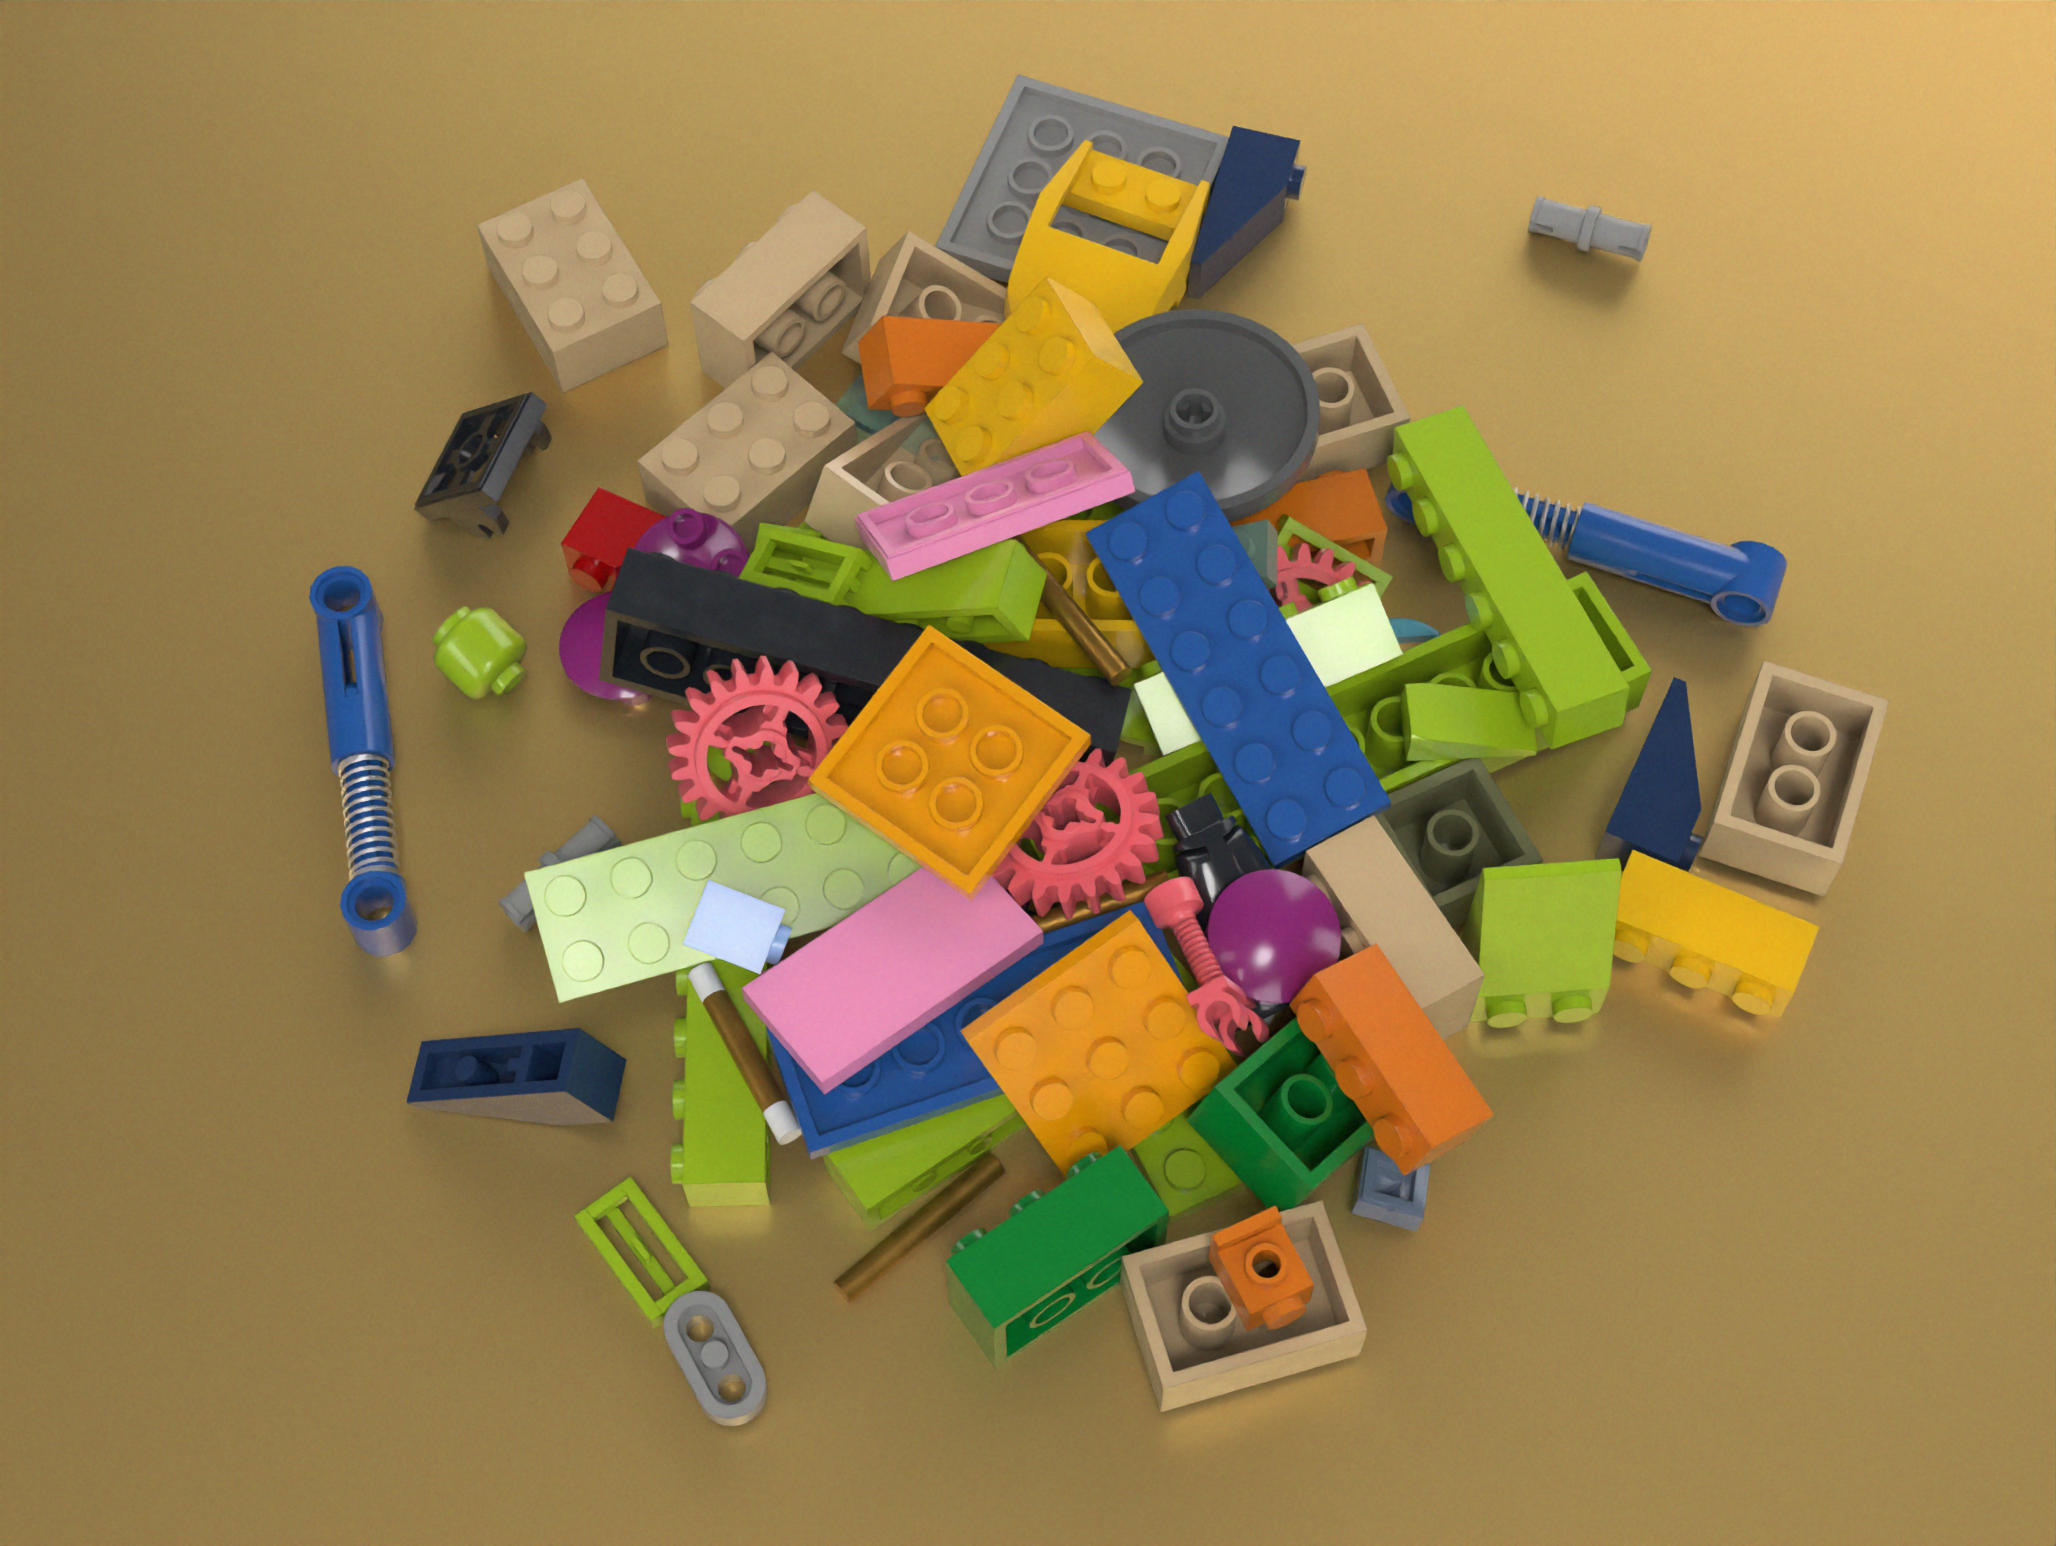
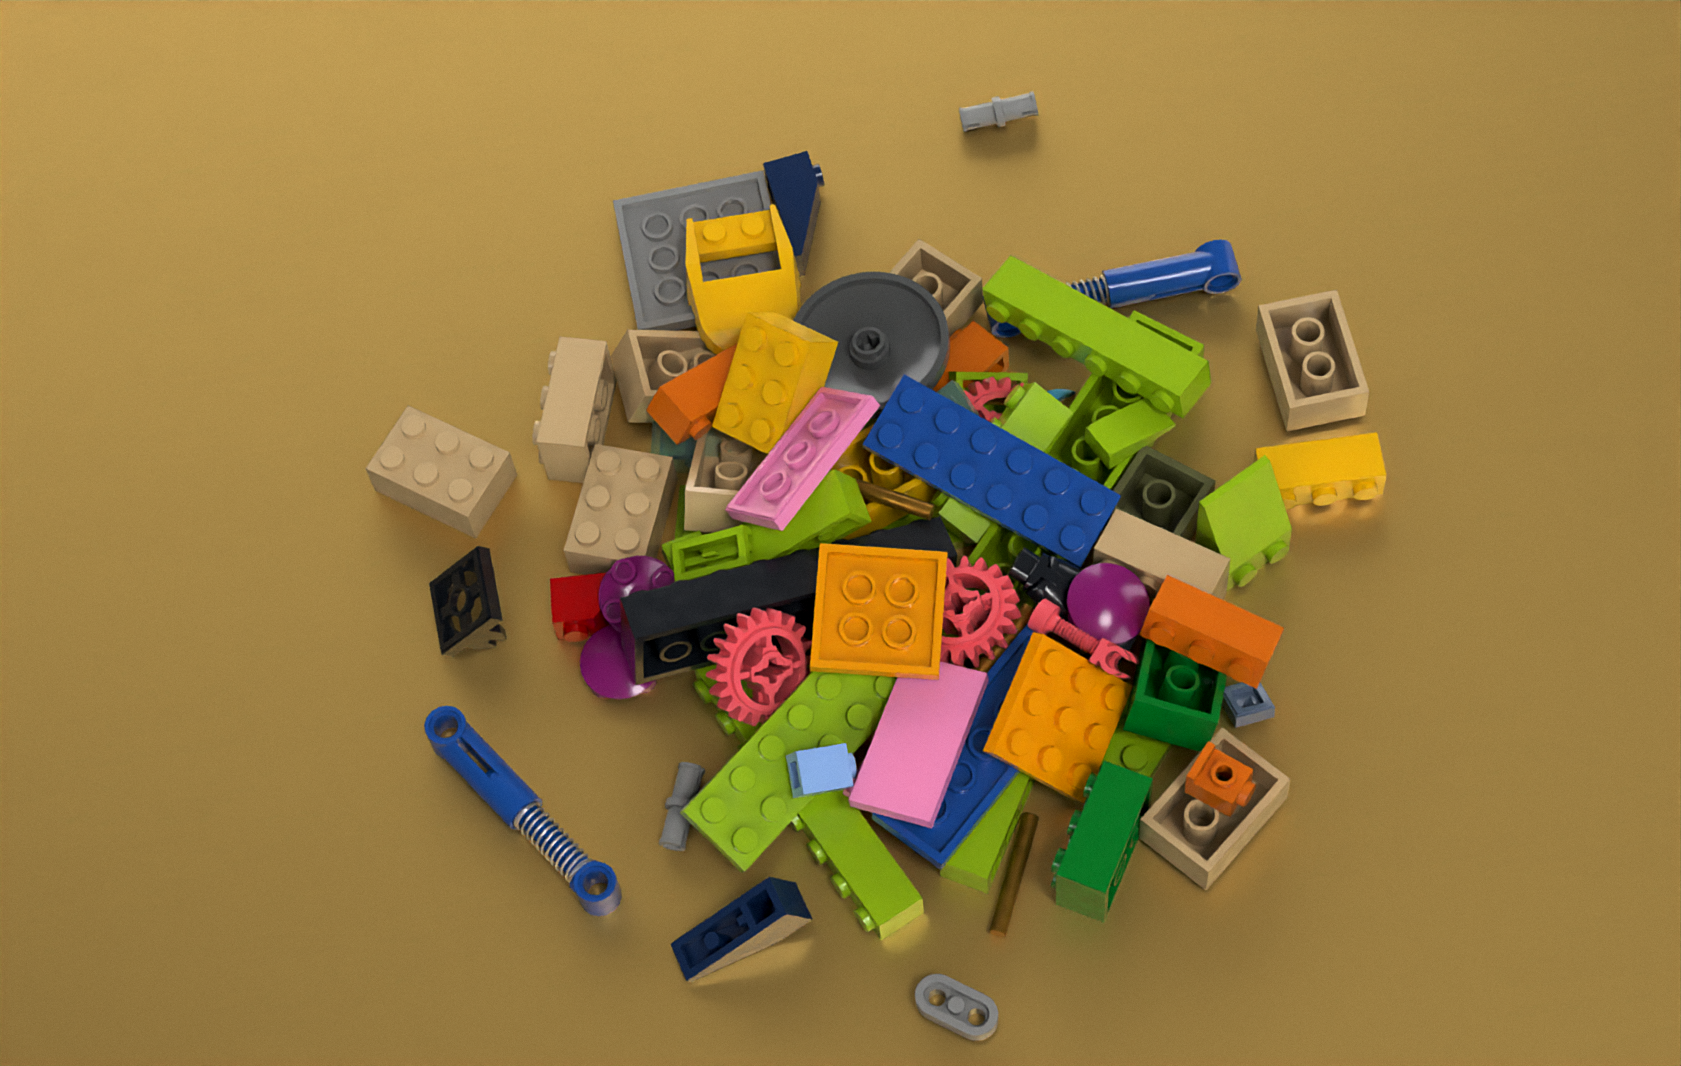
camera: 25 degrees left, 0 degrees up
lime head [432,606,527,699] -> none
lime tile [574,1176,711,1329] -> none
pearl gold bar [688,963,801,1145] -> none
dark blue slope [1595,677,1704,872] -> none

